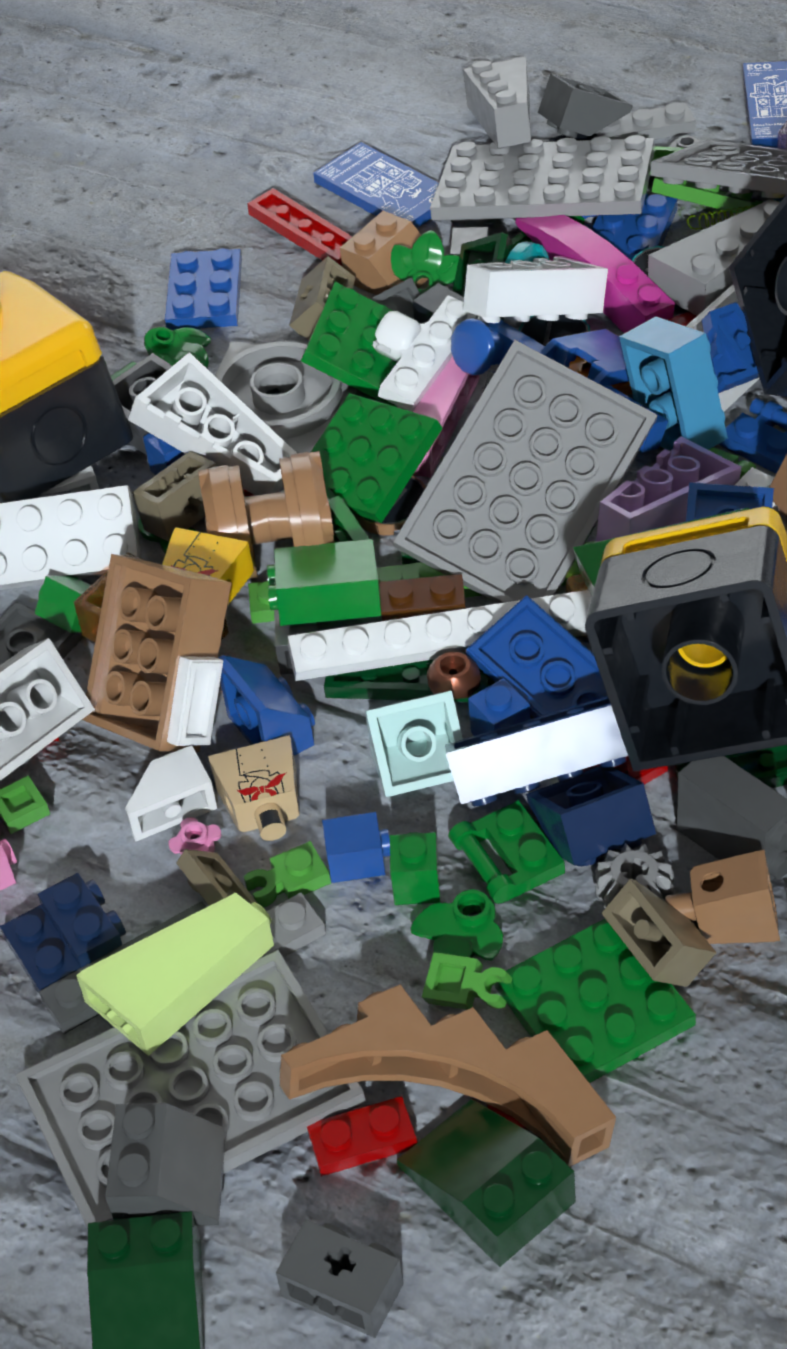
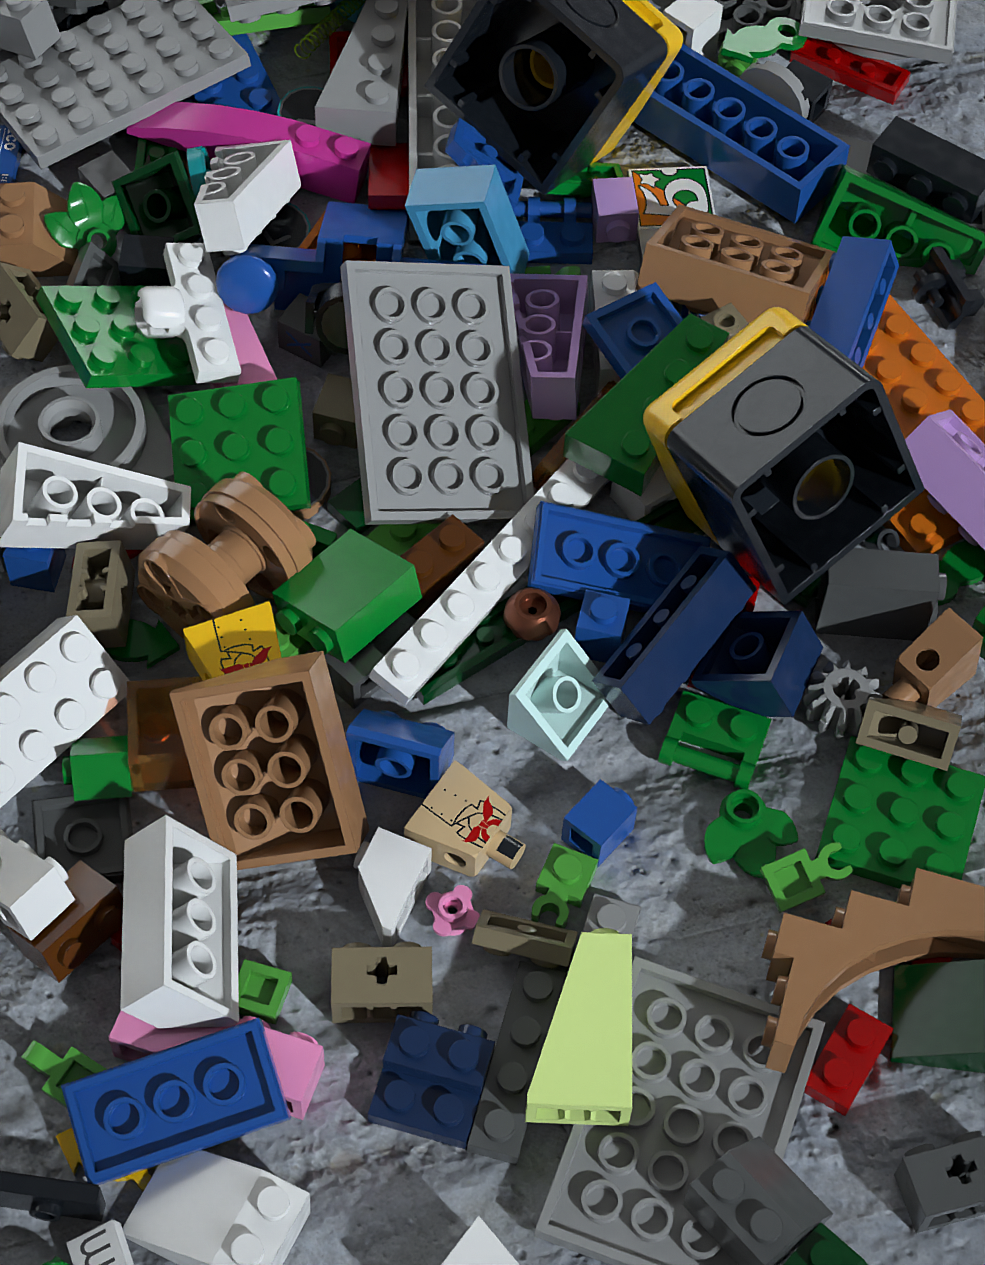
camera: 50 degrees left, 10 degrees up
white tile [167,656,223,746] -> none
green brick [390,832,441,905] -> none
none -> dark tan brick [331,942,433,1023]

